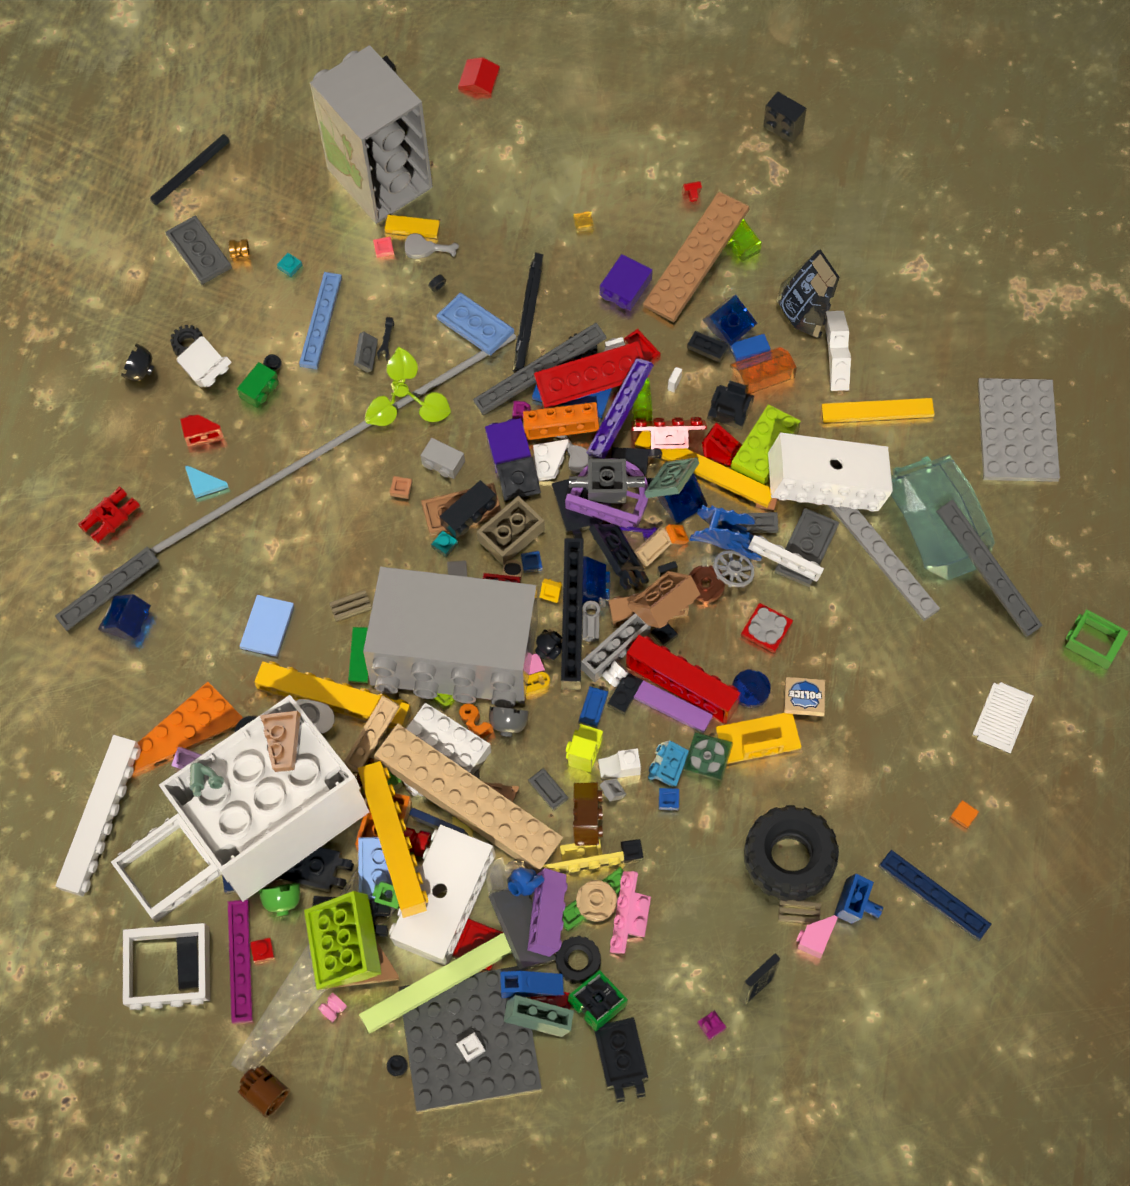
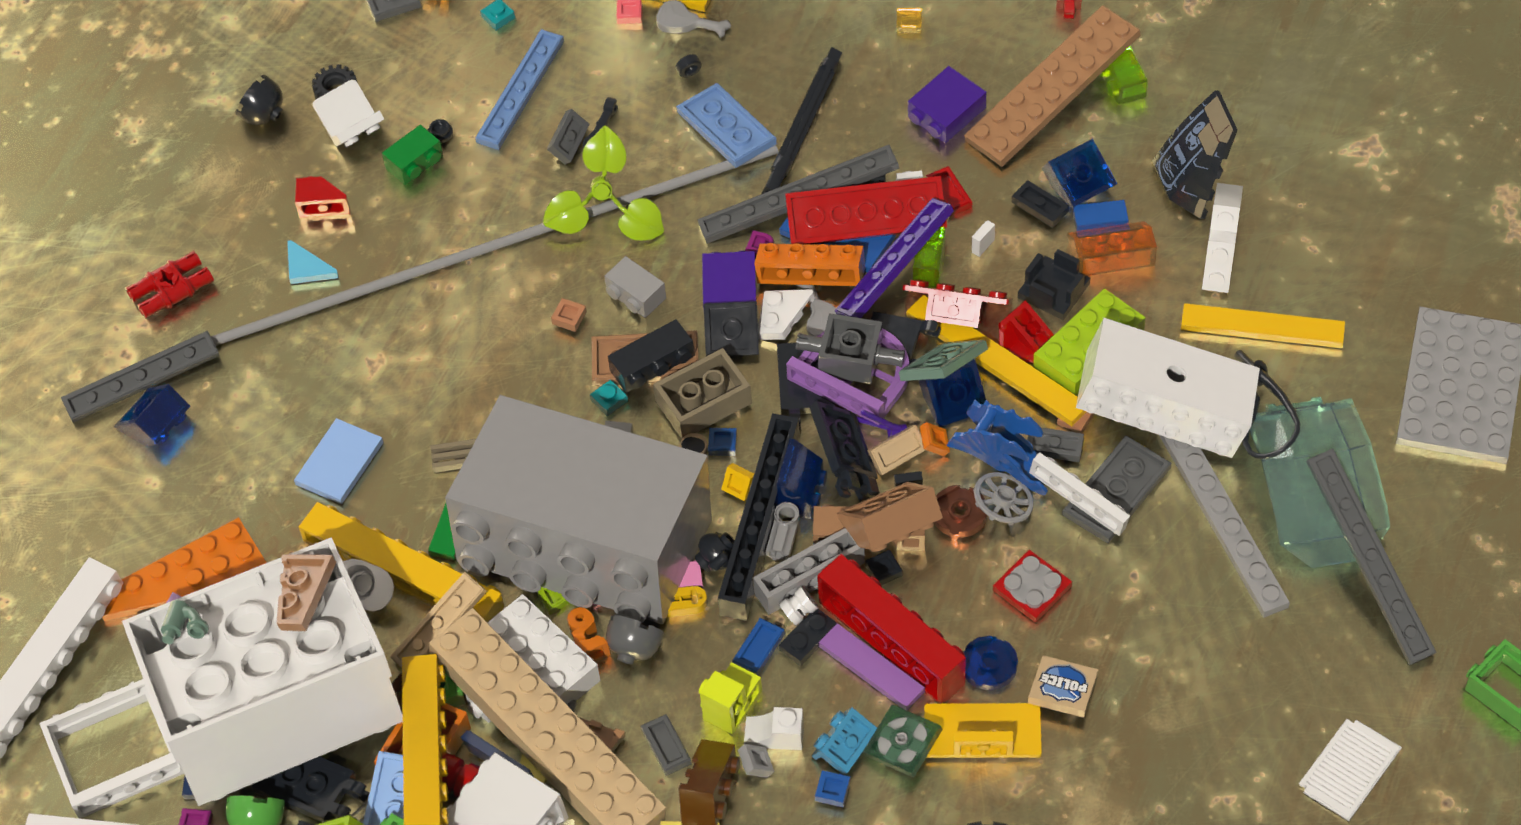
camera: 15 degrees right, 10 degrees down
none -> black piece [1234,350,1300,459]

